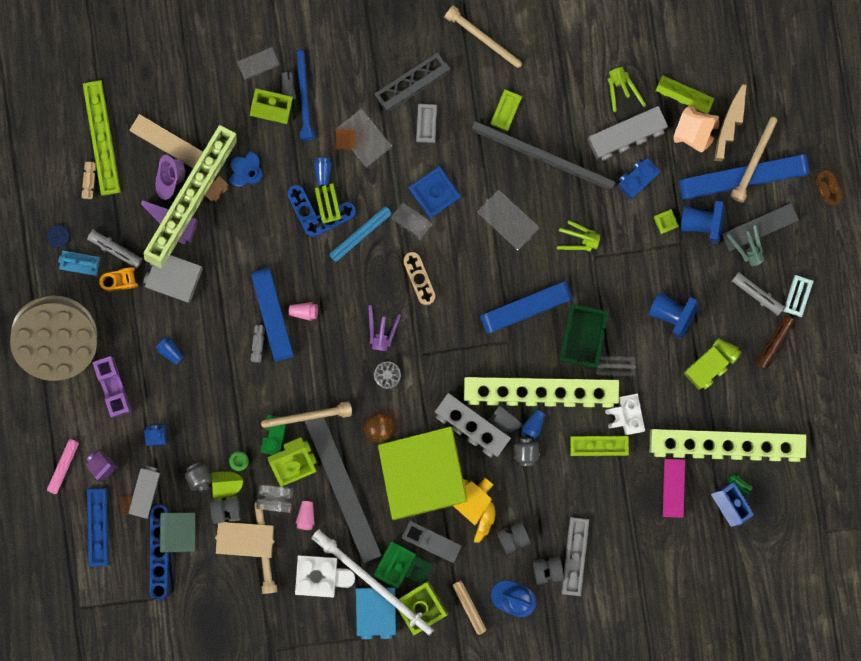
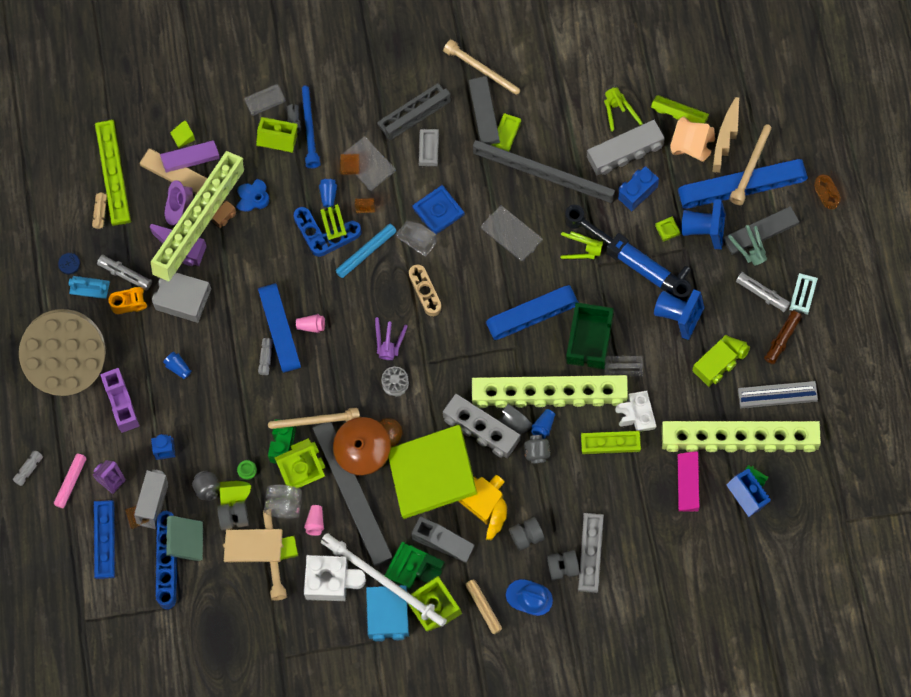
camera: 10 degrees right, 15 degrees down
none -> light grey axle [13,451,43,486]
none -> medium lavender tile [160,140,219,173]
none -> lime slope [170,120,195,148]
none -> lime tile [281,536,298,560]
none -> dark orange dish [333,417,391,475]
none -> clear orange tile [355,198,375,213]
none -> dark grey tile [469,76,500,145]
none -> piece [565,204,691,302]
none -> light grey tile [738,381,818,408]

